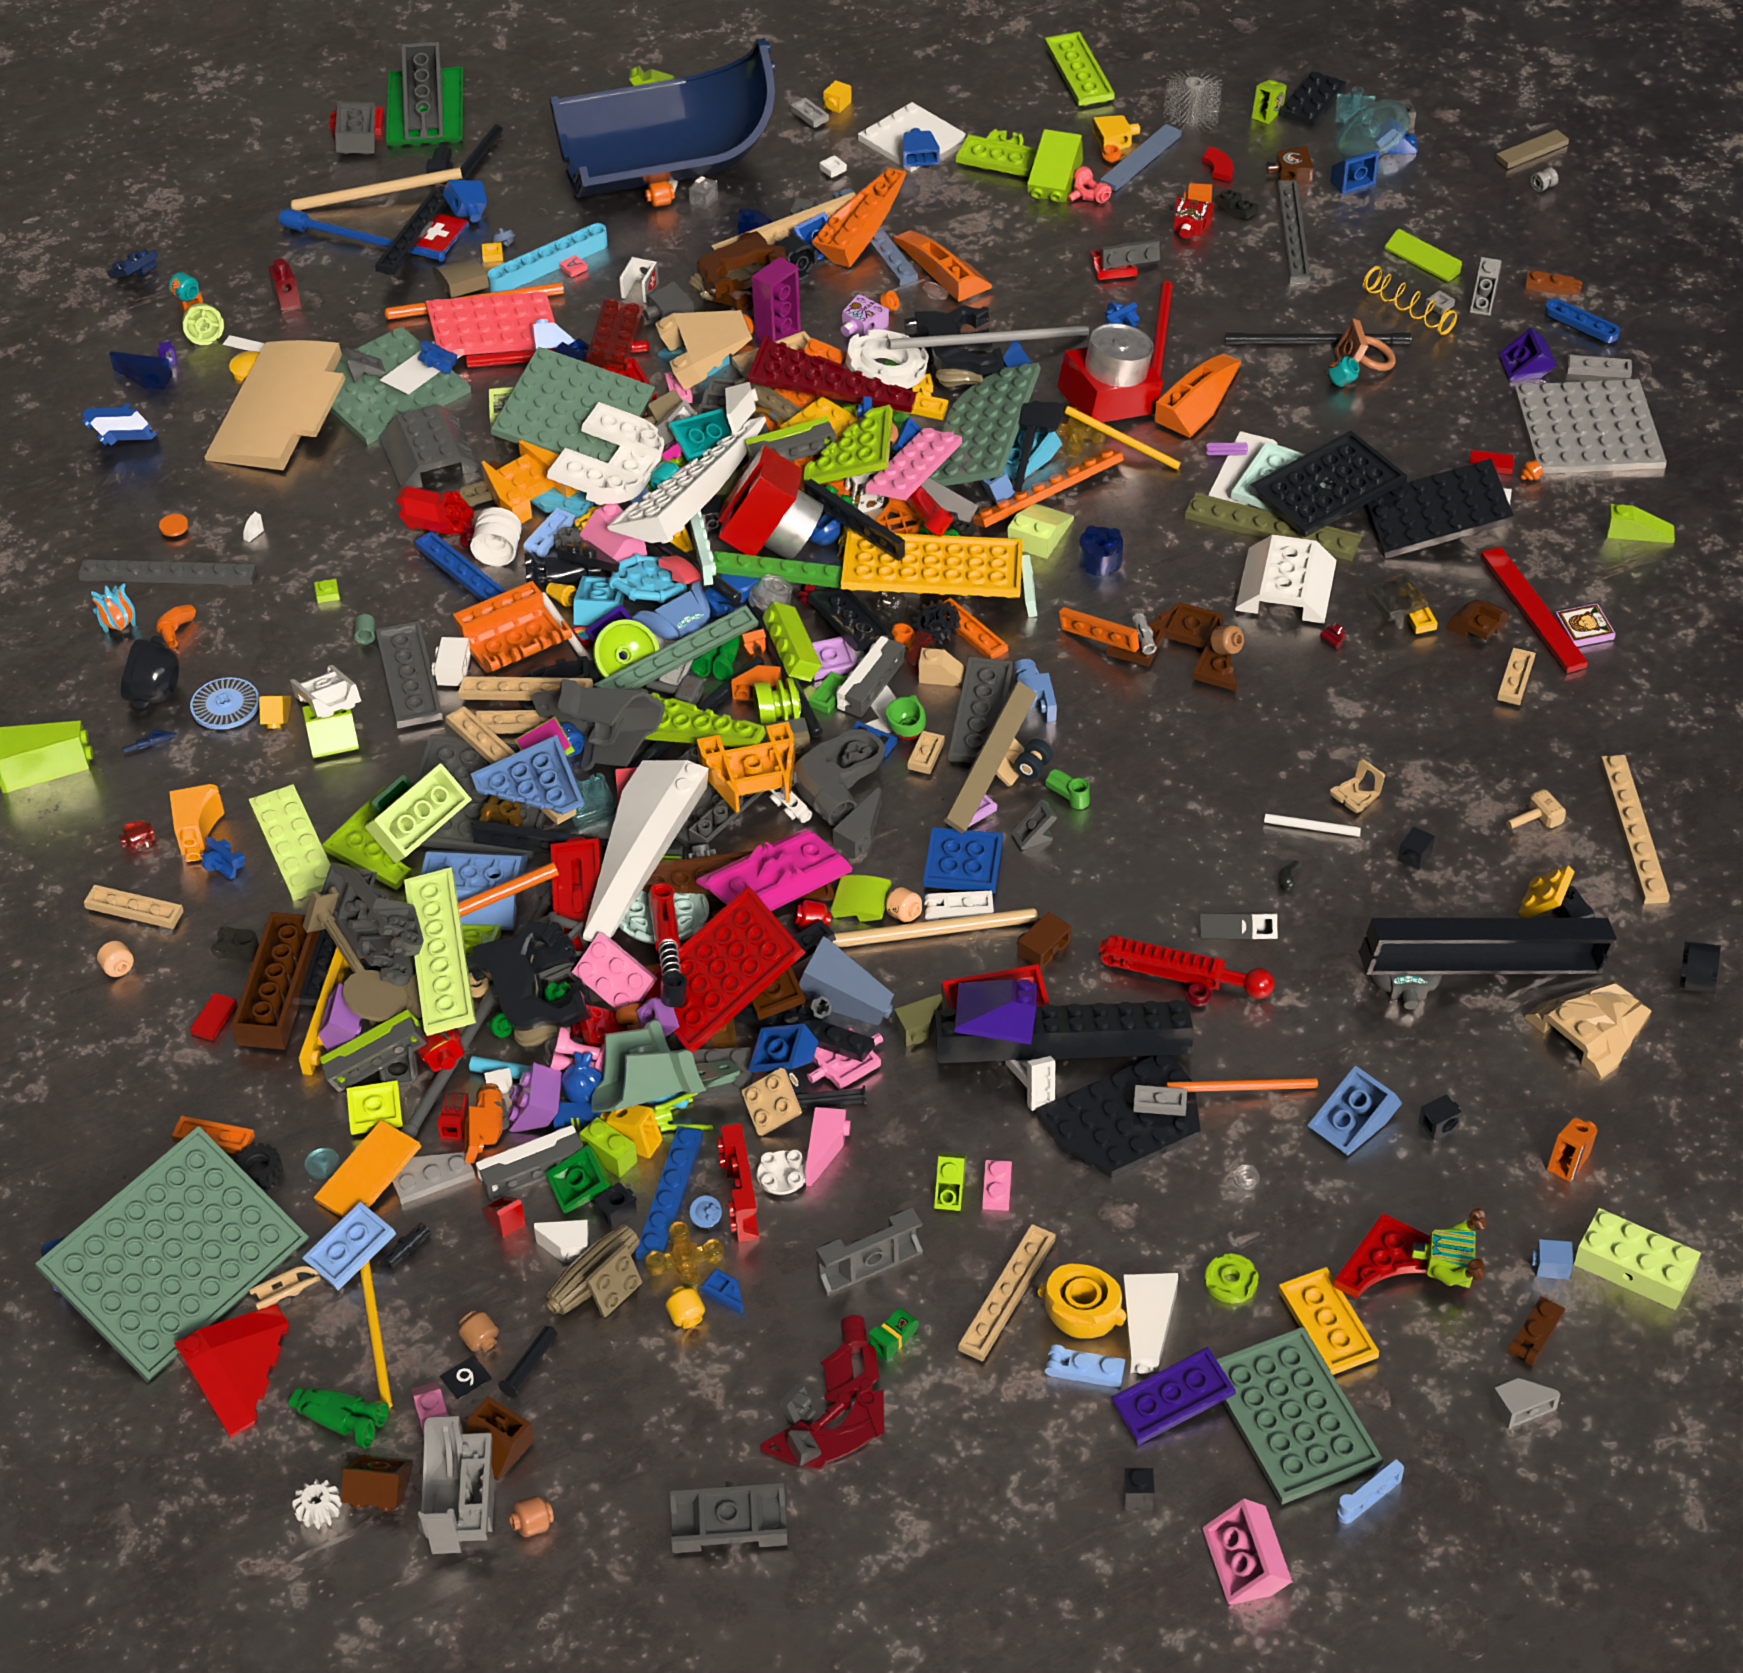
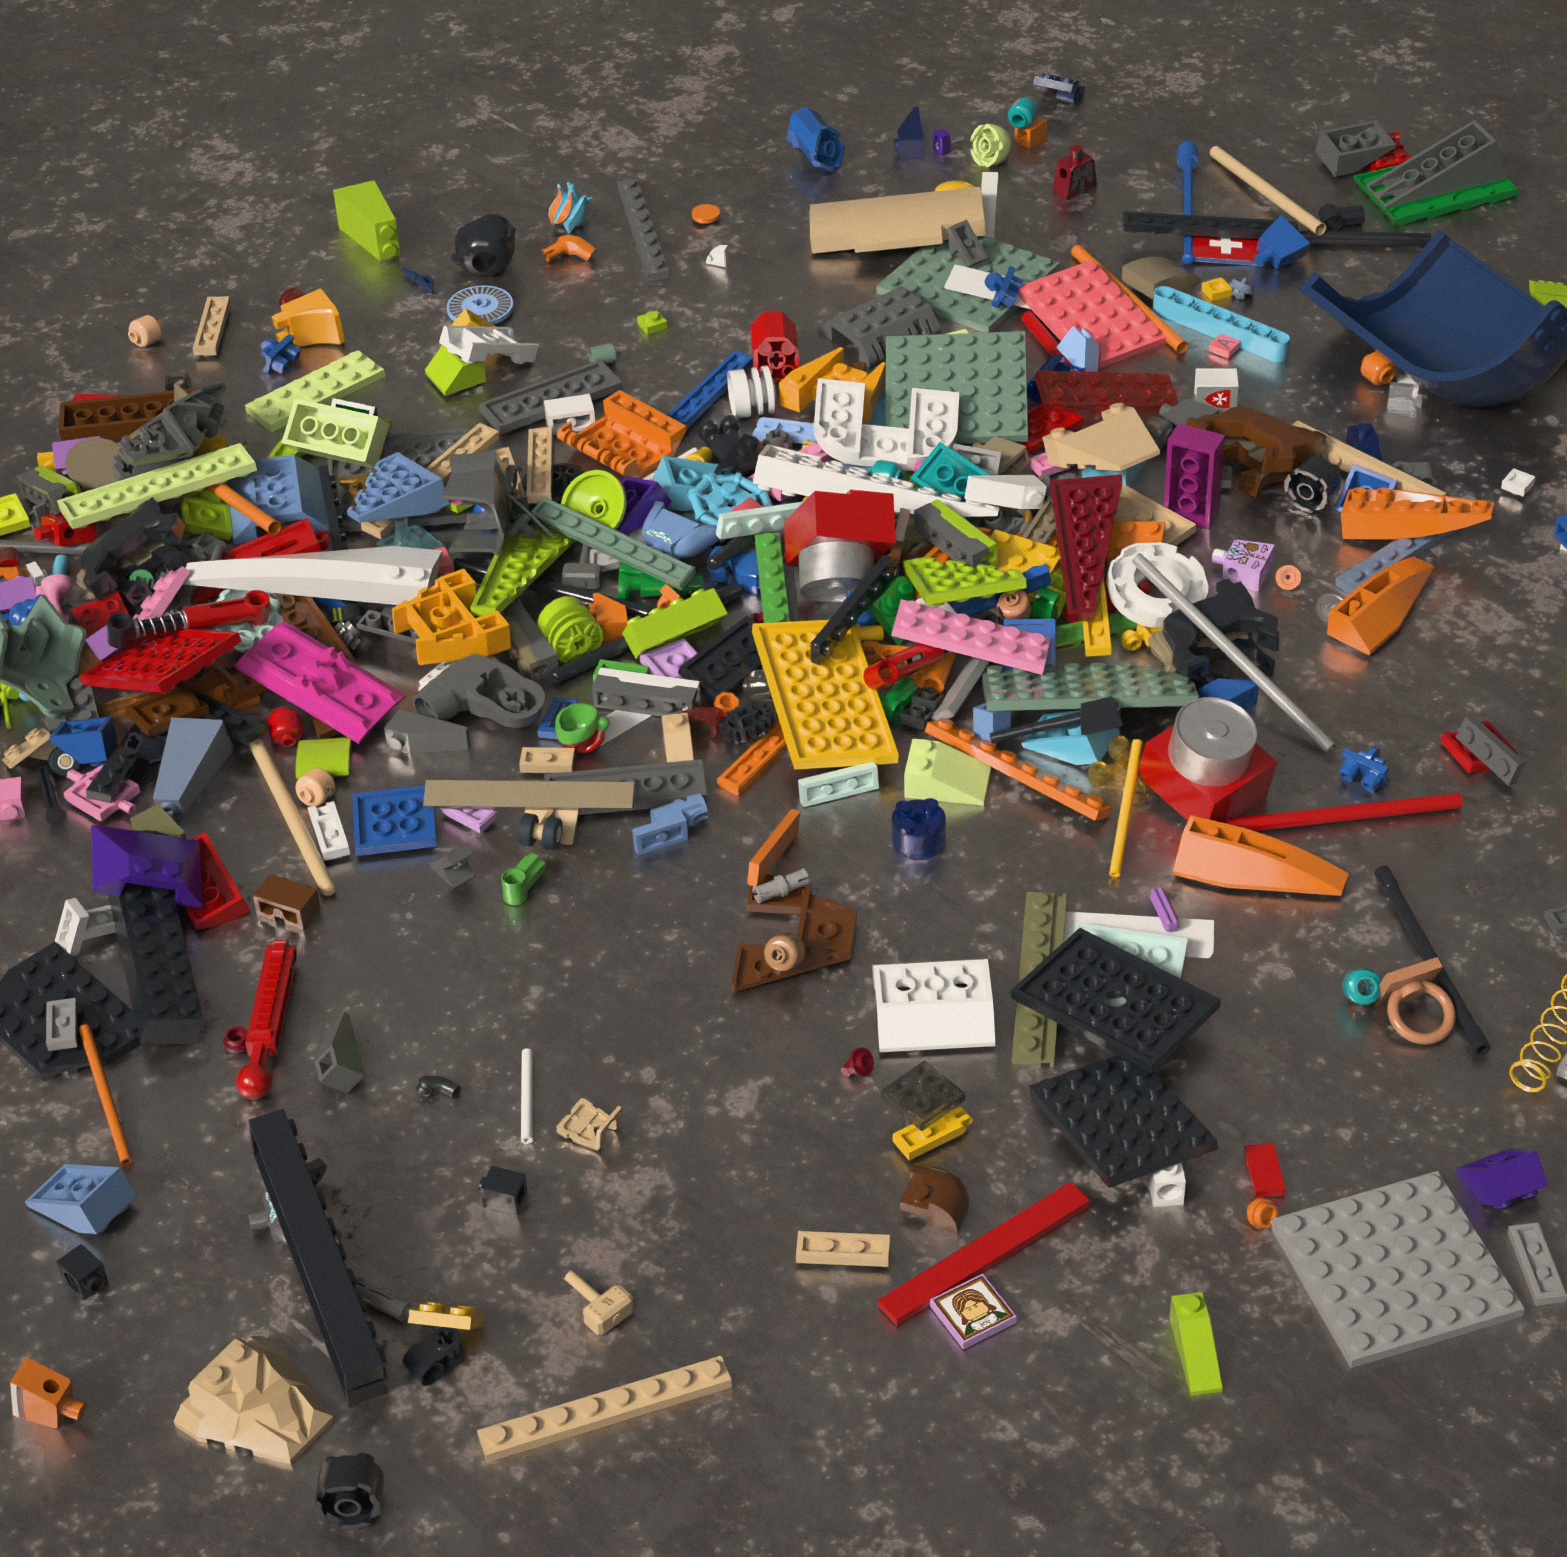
camera: 75 degrees right, 5 degrees down
clear cone [749,574,792,615] -> none

